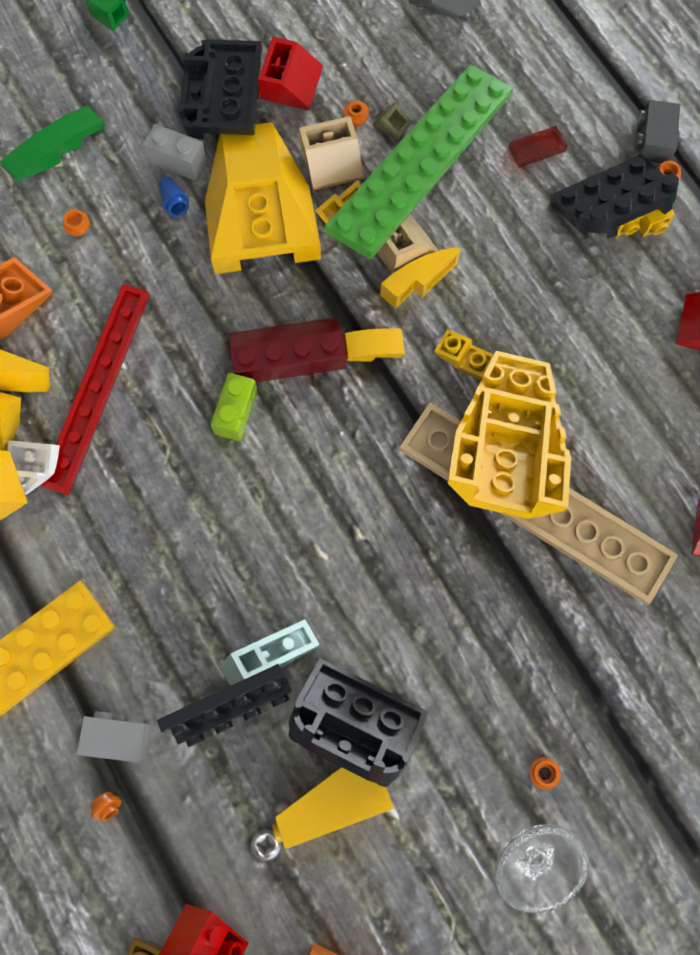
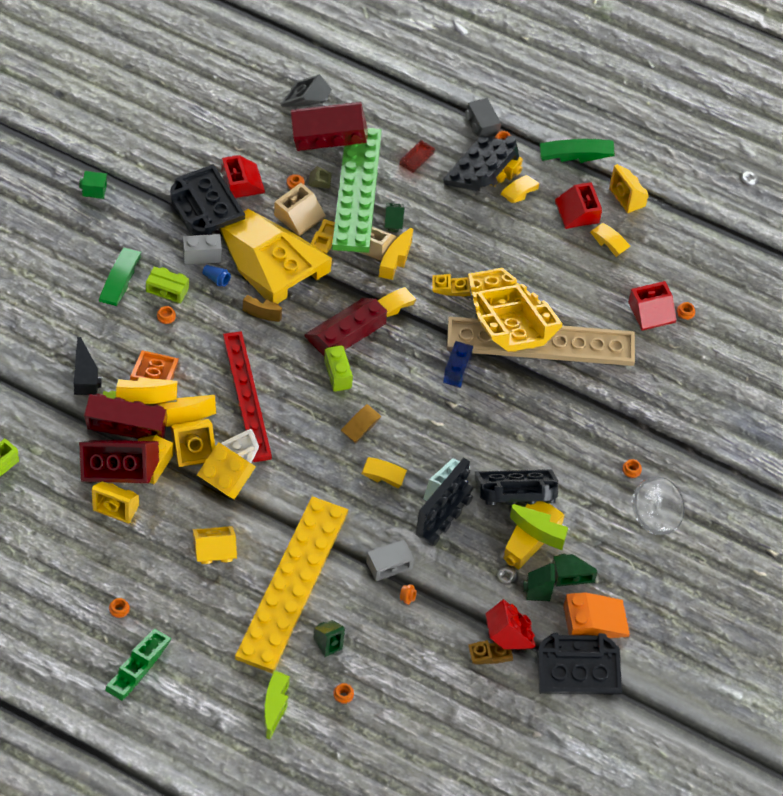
camera: 35 degrees left, 20 degrees down
none -> lime brick [146,267,189,304]
none -> pearl gold slope [243,295,282,322]
none -> dark red slope [291,102,368,151]
none -> pearl gold slope [341,404,382,444]
none -> yellow slope [361,457,407,488]
none -> dark green slope [384,203,405,232]
none -> clear blue brick [443,341,474,388]
none -> yellow slope [500,175,540,203]
none -> lime slope [510,504,568,550]
none -> dark green slope [522,563,555,601]
none -> dark green slope [552,554,597,587]

